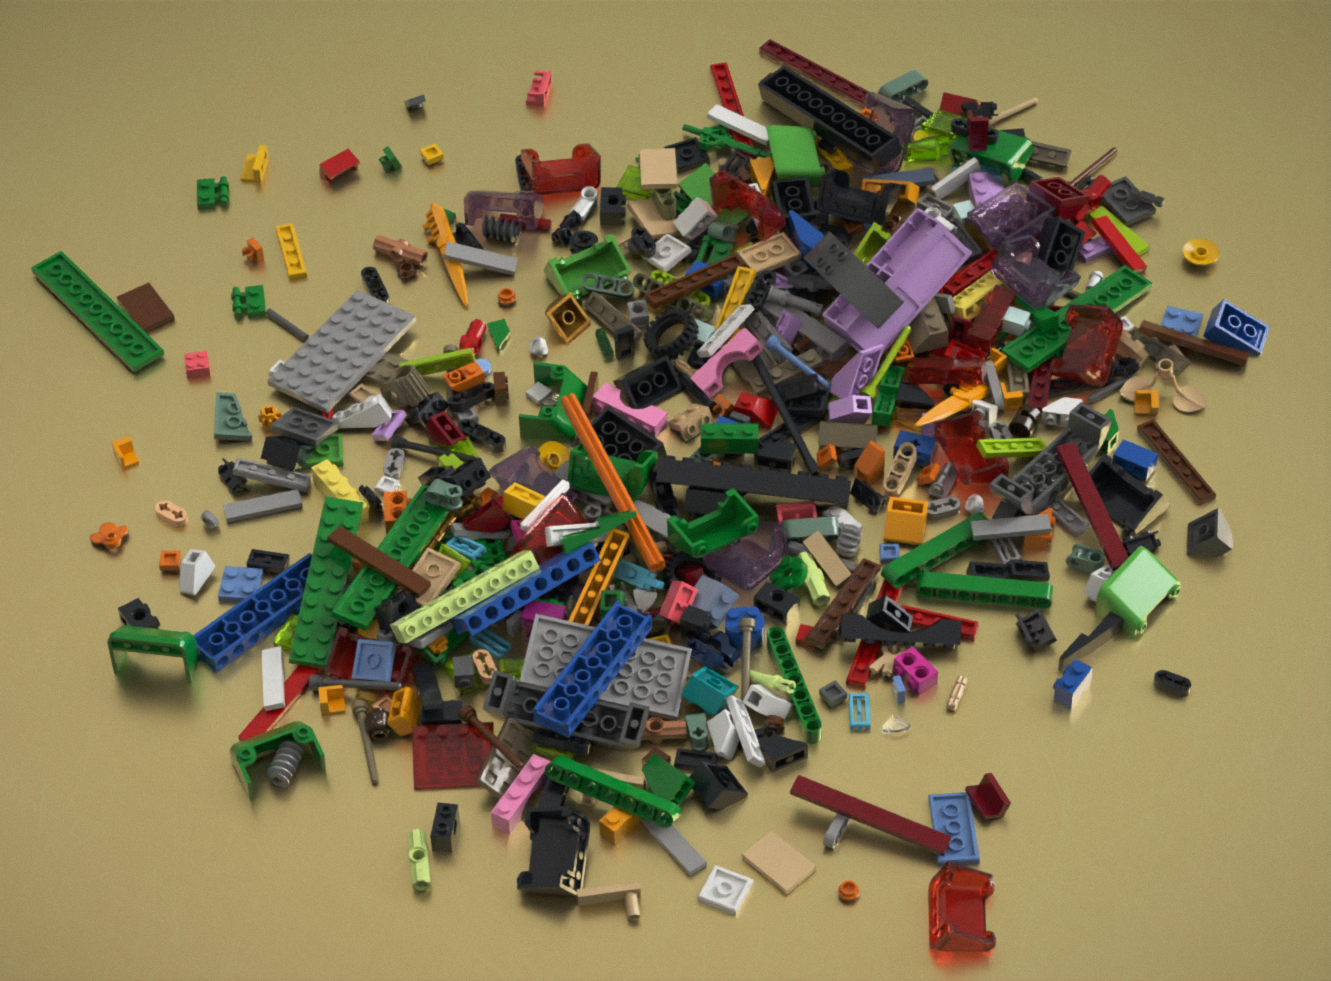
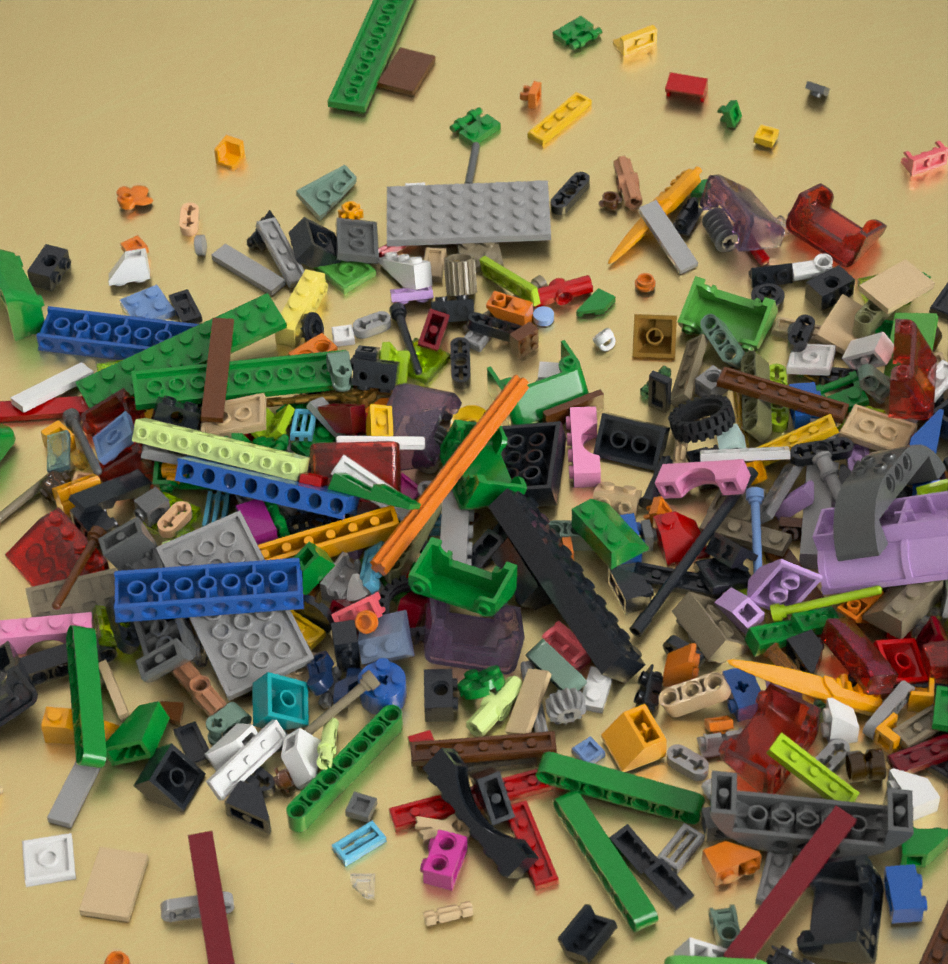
camera: 55 degrees right, 0 degrees up
coral piece [184,351,210,378] -> none
orange plate [816,444,837,471] -> none
medium blue tile [892,675,906,704] -> none
light grey tile [970,514,1051,540] -> none
none -> clear light blue tile [47,430,70,473]
none -> red tile [299,472,328,487]
none -> orange plate [355,610,378,634]

